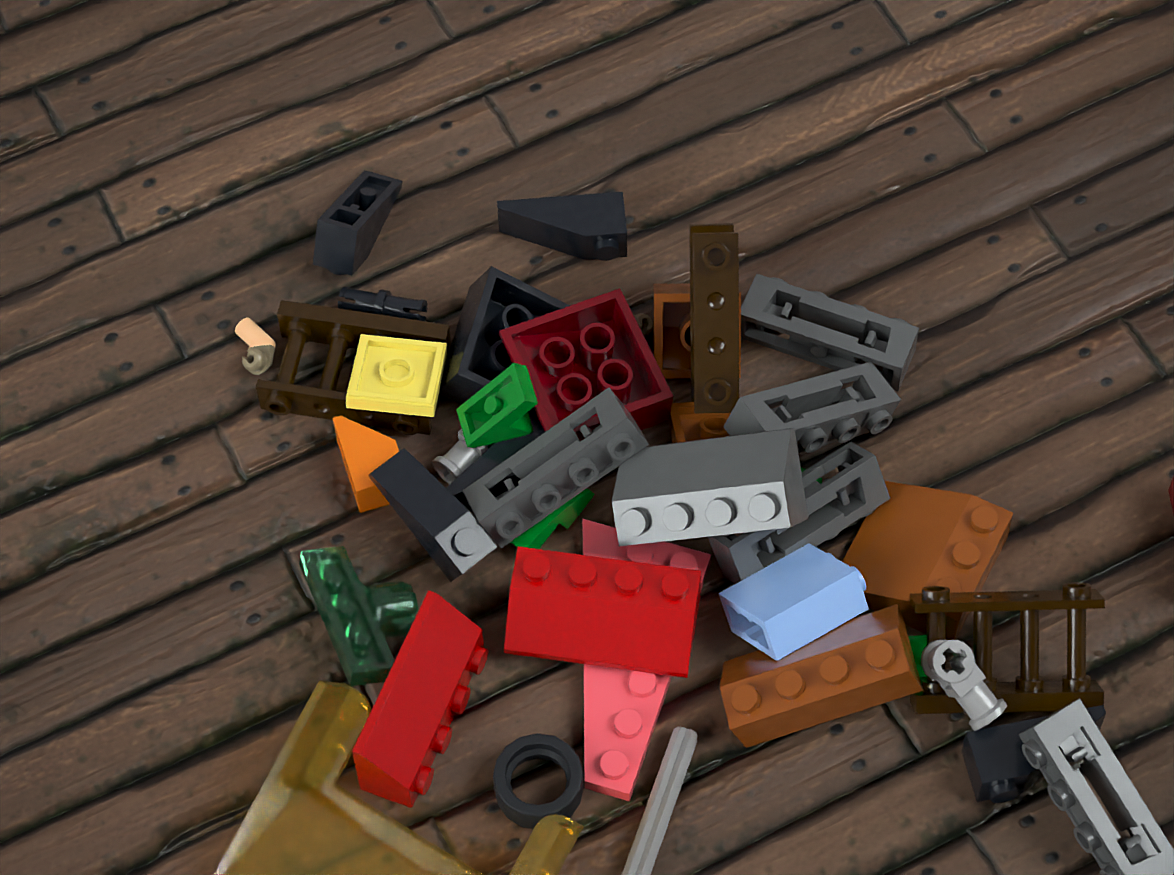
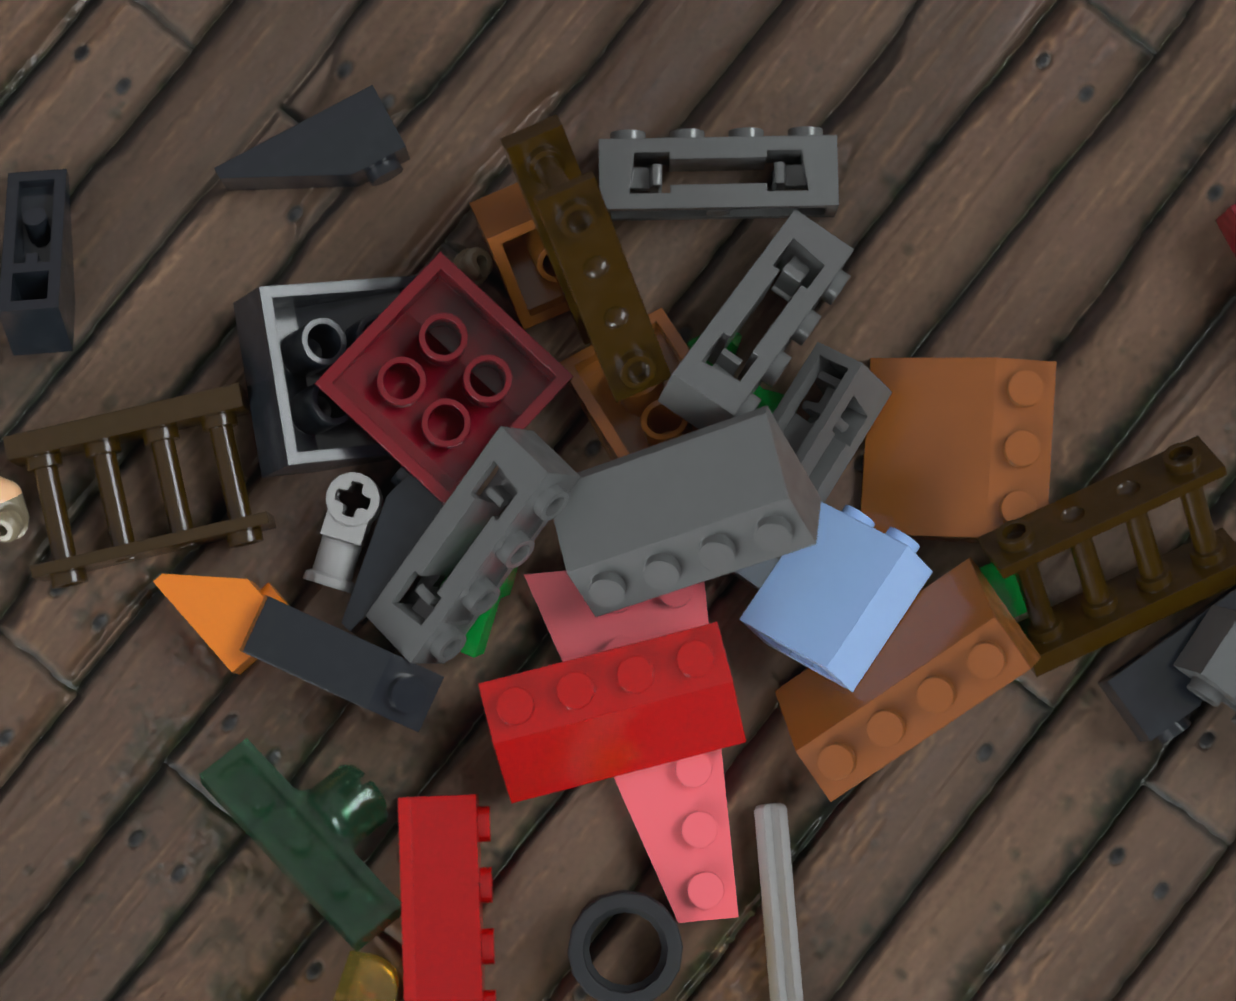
camera: 25 degrees left, 25 degrees up
black pin [338,286,428,321] -> none
light yellow plate [346,334,447,417] -> none
green slope [456,363,538,448] -> none
light grey connector [921,640,1008,731] -> none

